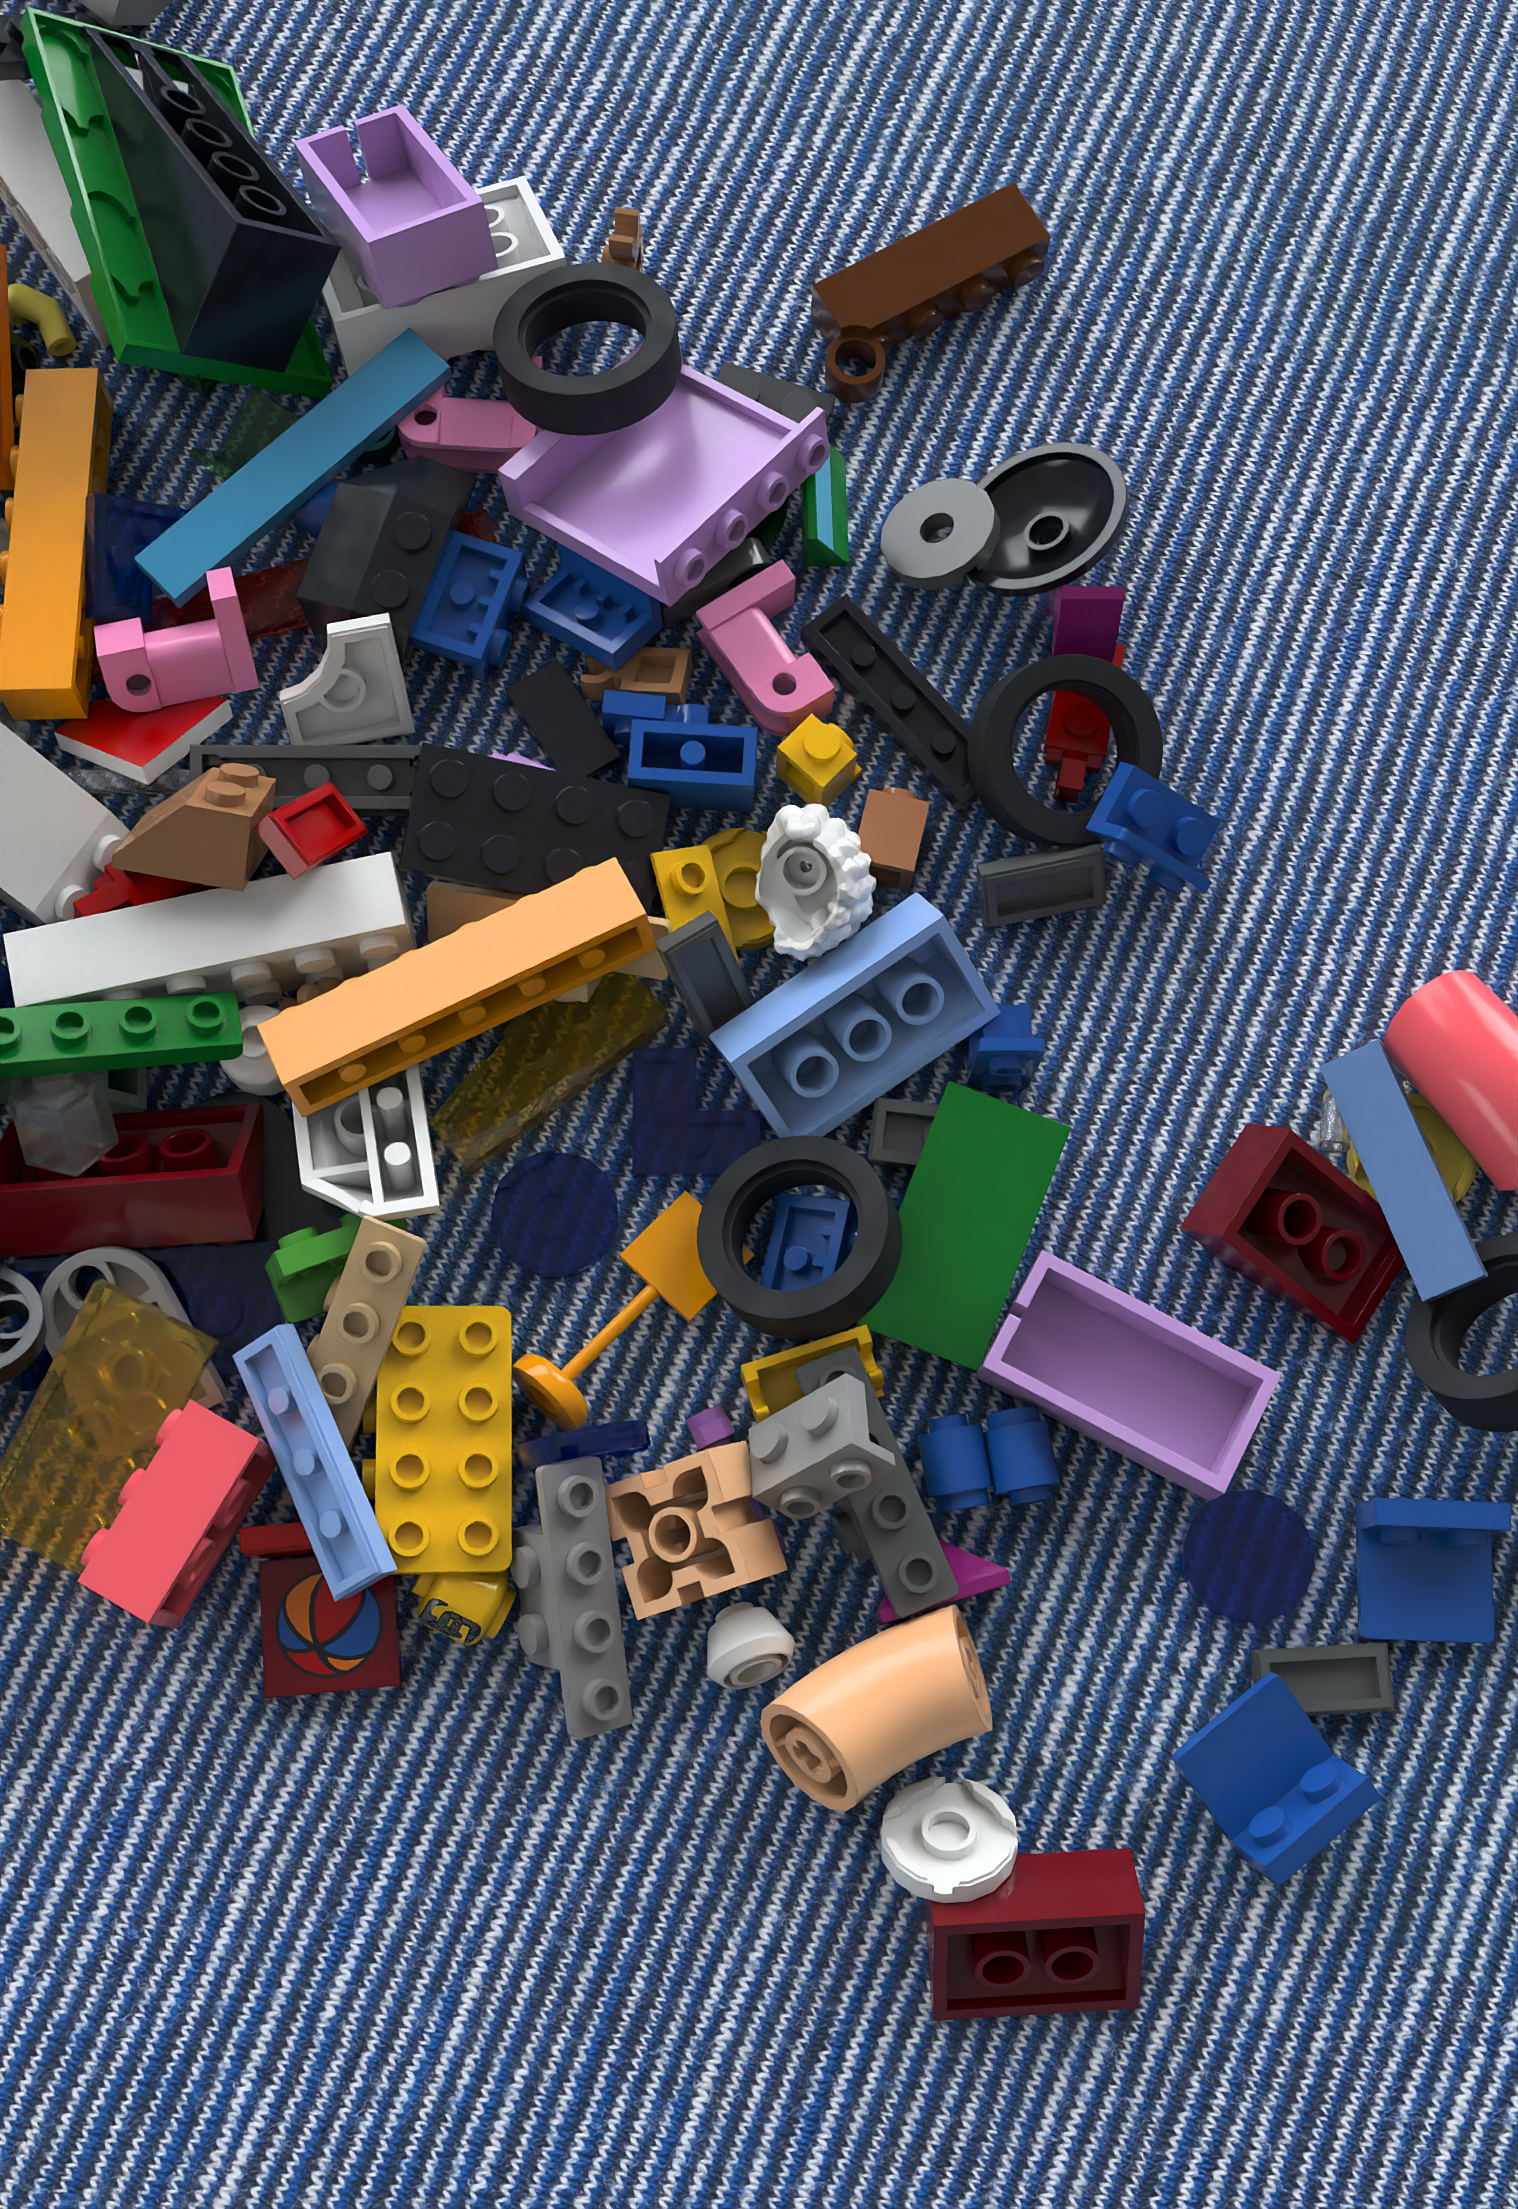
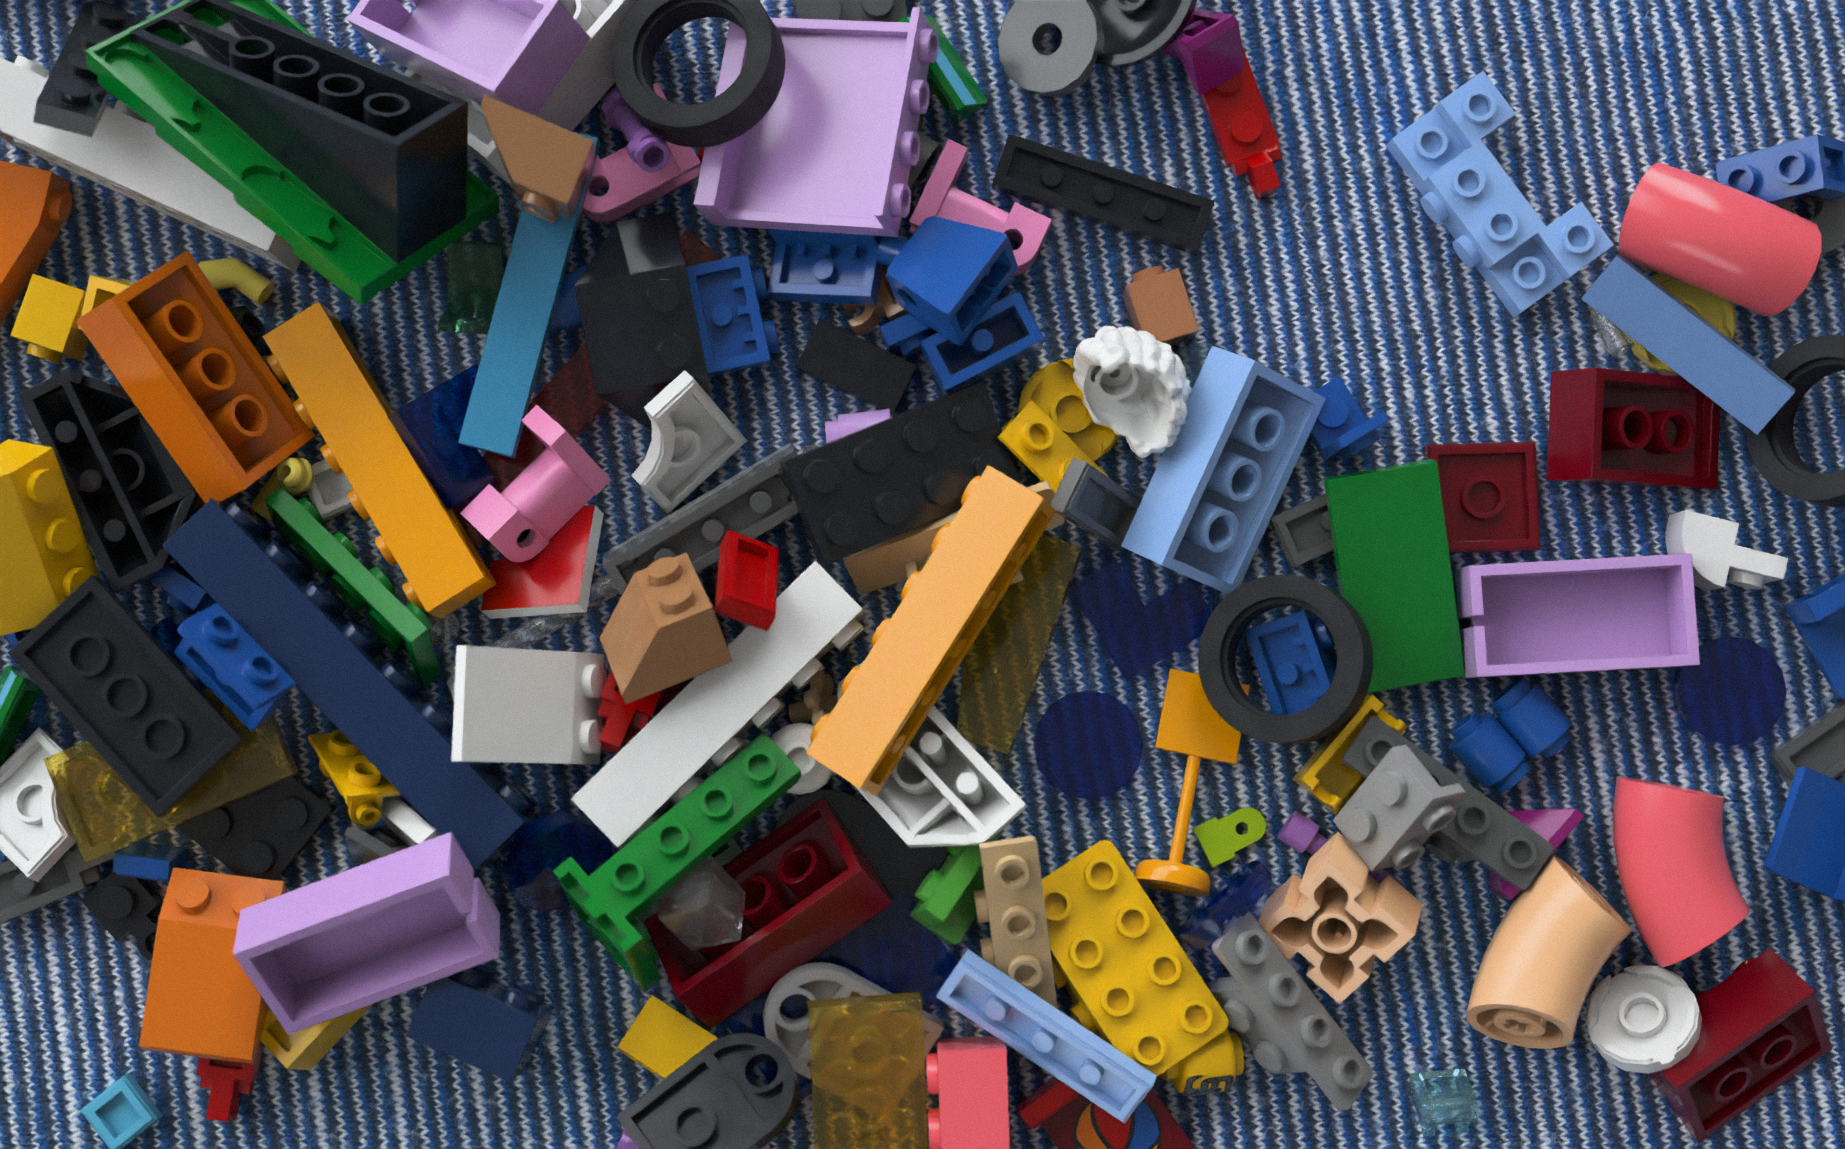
camera: 30 degrees left, 10 degrees up
white cone [707,1602,795,1690] -> none
yellow brick [776,713,862,808] -> none
black tyre [967,654,1163,846] -> none
dark grey tile [976,840,1106,929] -> none
blue bracket [1085,762,1221,895] -> none
none -> medium nougat slope [481,95,595,223]
none -> medium lavender bar [600,88,670,172]
none -> blue torso [876,216,1018,346]
none -> lime piece [1192,807,1266,868]
none -> light blue bracket [1386,71,1614,318]
none -> clear light blue tile [1409,1068,1478,1137]
none -> dark red tile [1423,442,1540,554]
none -> coral brick [1613,776,1750,967]
none -> white brick [1665,510,1788,591]

